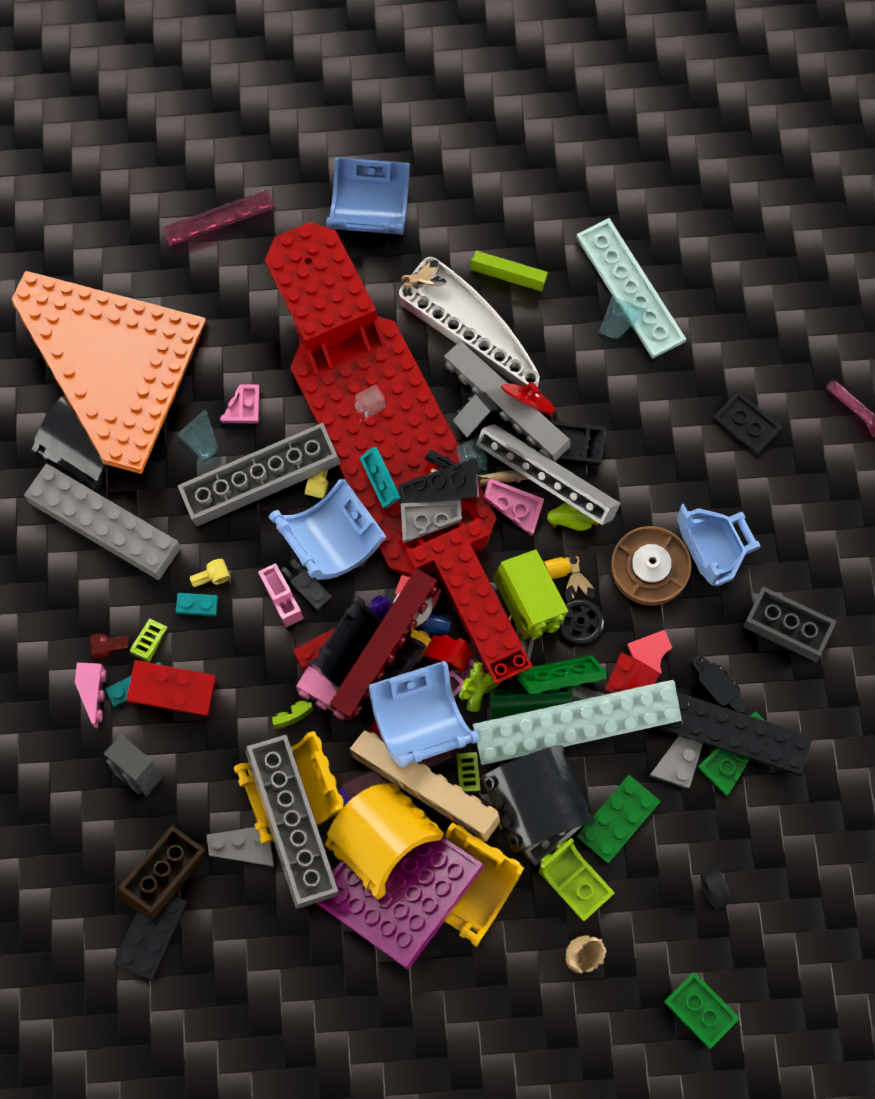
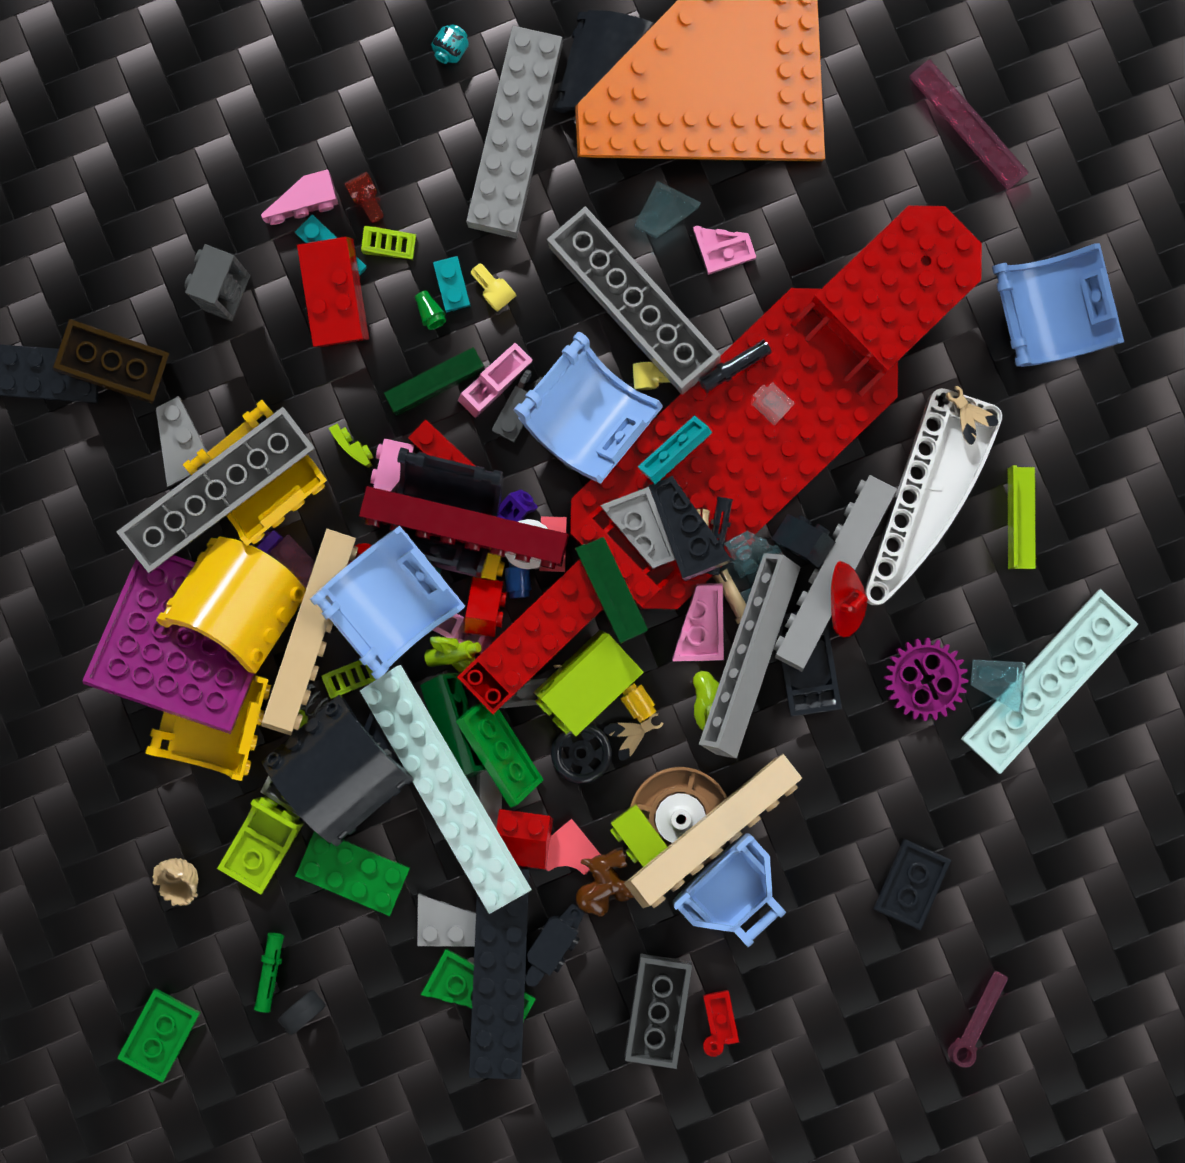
camera: 75 degrees right, 15 degrees up
none -> green pin [254,933,284,1013]
none -> dark green panel [384,347,485,416]
none -> green cone [415,291,446,330]
none -> teal head [431,24,469,64]
none -> dark green panel [575,537,648,644]
none -> reddish brown animal [576,846,635,917]
none -> lime brick [610,804,668,867]
none -> tan brick [624,754,802,908]
none -> black pin [698,339,772,393]
none -> red hinge [703,990,739,1057]
none -> magenta gear [884,638,968,721]

